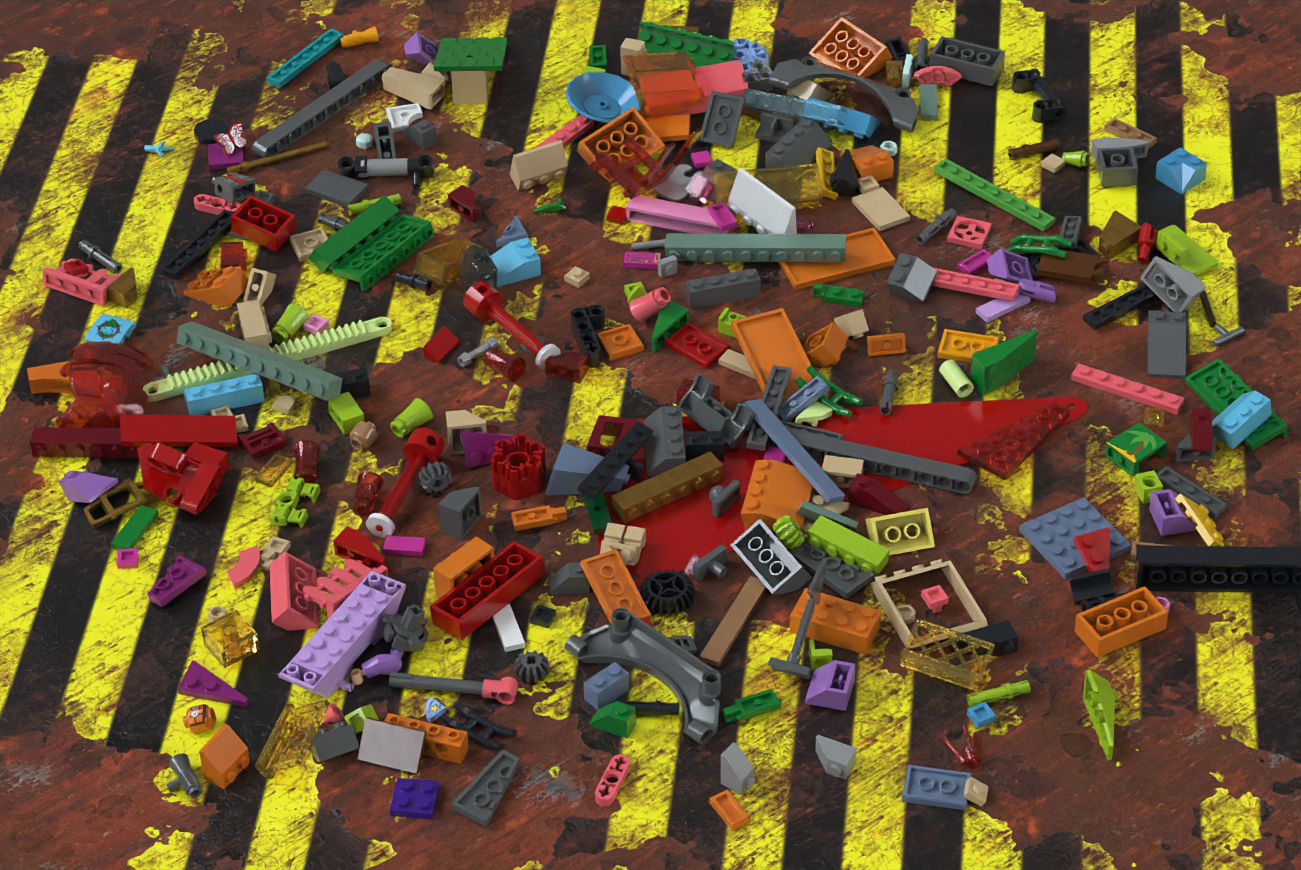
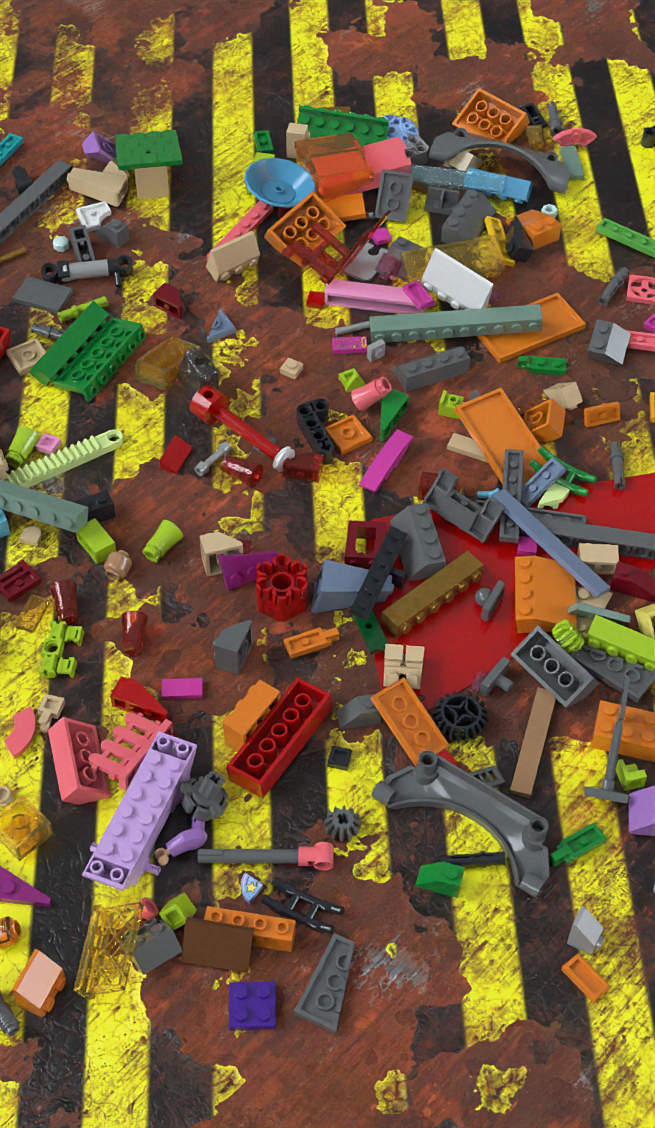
camera: 10 degrees left, 10 degrees up
light orange piece [340,26,379,48] -> none
red piece [366,428,445,538] -> none
black pin [395,271,432,291] -> none
dark grey gear [419,461,452,494] -> none
medium azure slope [478,238,541,288] -> none
white tile [492,603,525,652] -> none
green bar [533,198,566,213] -> none
sand blue brick [584,662,629,710] -> none
coral beam [595,754,630,807] -> none
red tile [665,322,731,369] -> none
black brick [685,431,724,462] -> none
tan tile [852,187,910,232] -> none
tan plate [858,175,879,194] -> none
light aqua tile [902,54,913,88] -> none
dark grey brick [929,36,1005,86] -> none
none -> dark pink slope [359,429,413,494]

